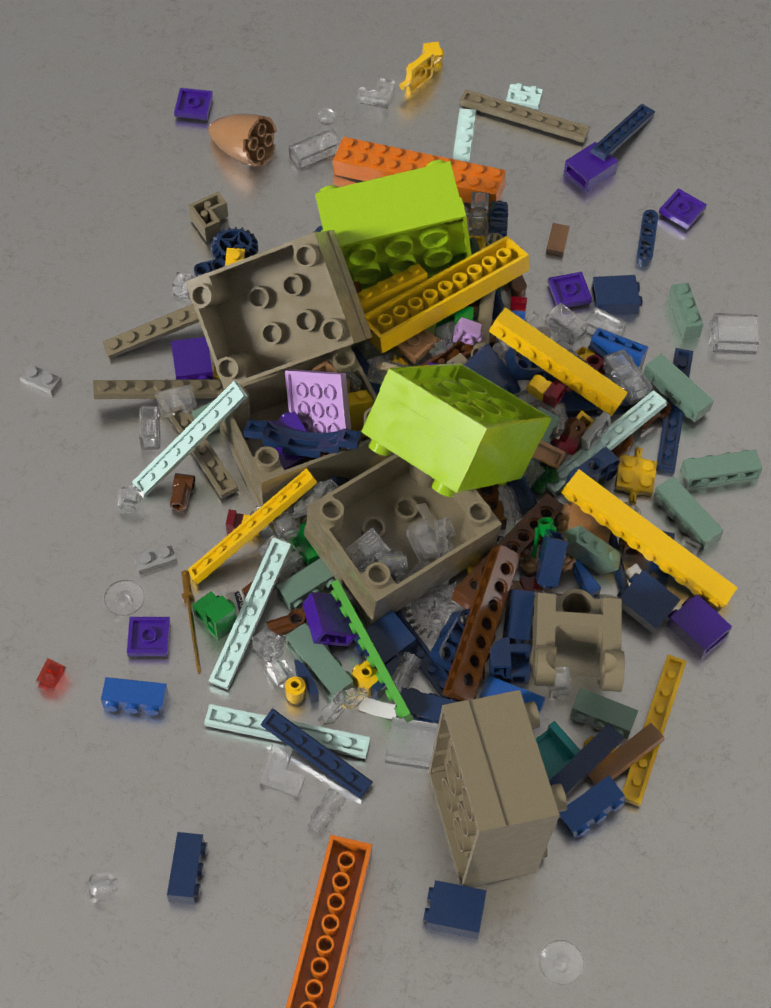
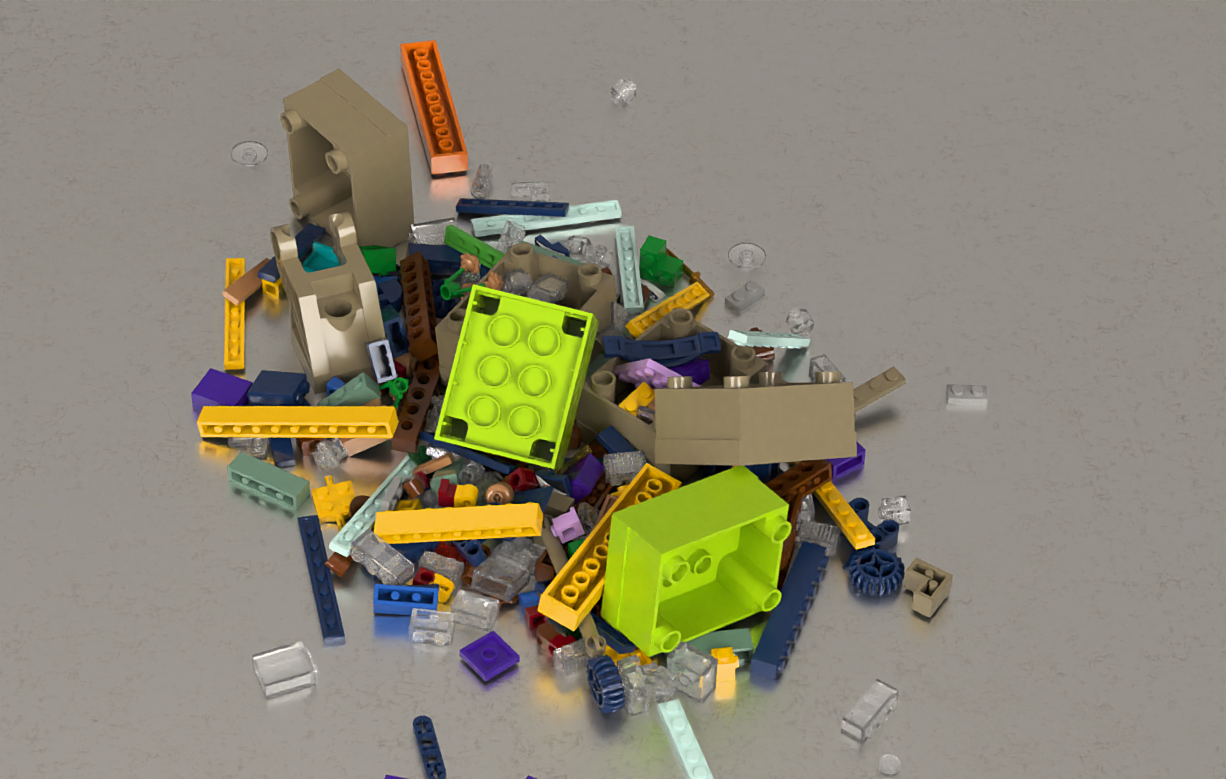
camera: 155 degrees right, 15 degrees down
clear red brick [36,658,66,692] -> none
blue brick [101,677,168,716] -> none
dark tan plate [103,304,199,359] -> none
dark purple plate [127,617,170,656] -> none
dark blue brick [167,832,208,904] -> none
dark purple plate [174,88,213,120] -> none
medium nougat cylinder [208,114,277,167] -> none
yellow brick [285,676,306,703] -> none
orange brick [332,137,506,208] -> none
medium nougat tile [546,223,570,256] -> none
blue brick [559,775,625,837] -> none
dark blue beam [564,447,620,488] -> none
sand green brick [570,687,639,740] -> none
dark blue brick [591,275,643,316] -> none
sand green brick [643,353,714,422] -> none
sand green brick [668,282,704,340] -> none
sand green brick [680,450,763,489] -> none
none -> plant [440,253,504,300]
none -> medium nougat head [485,481,514,505]

